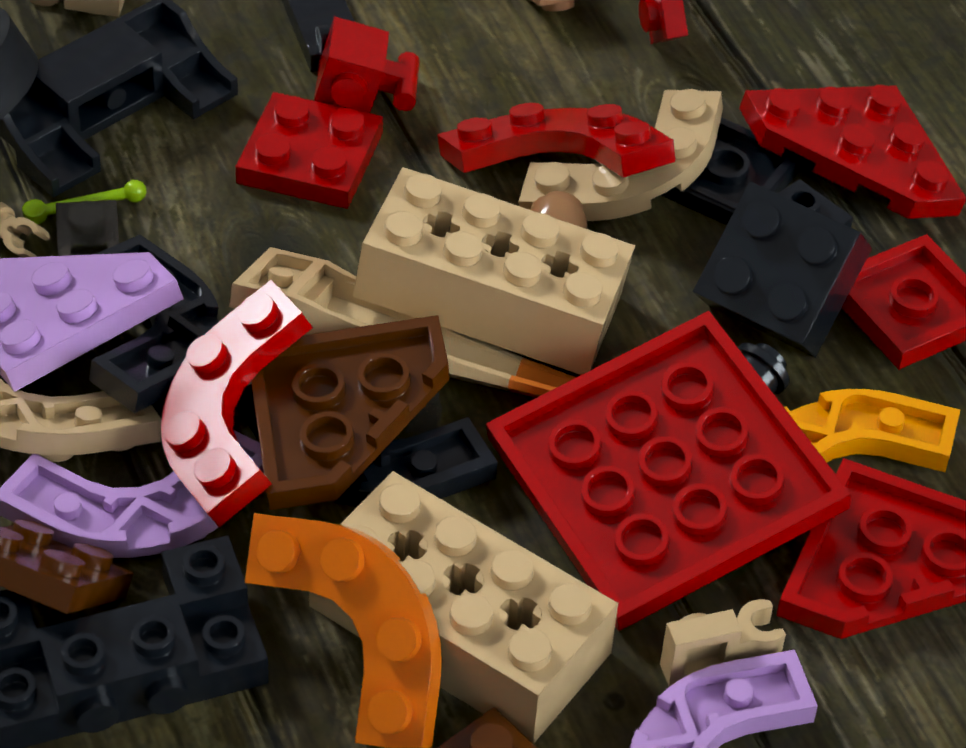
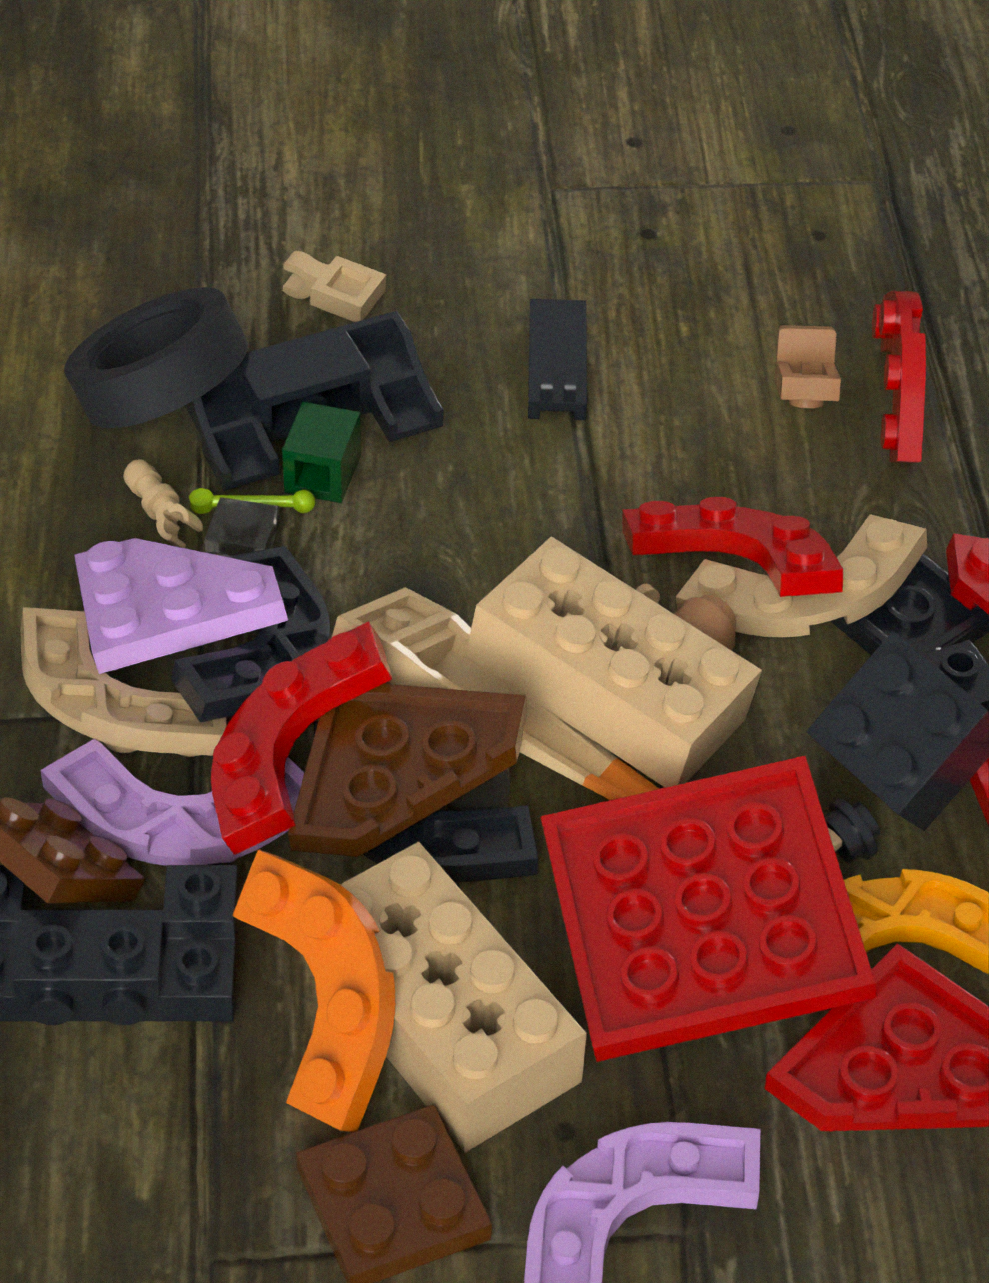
camera: 20 degrees right, 0 degrees up
red plate [235,92,383,209] -> none
red brick [314,16,420,113] -> none
tan plate [660,599,786,686] -> none
none -> dark green brick [282,402,361,504]

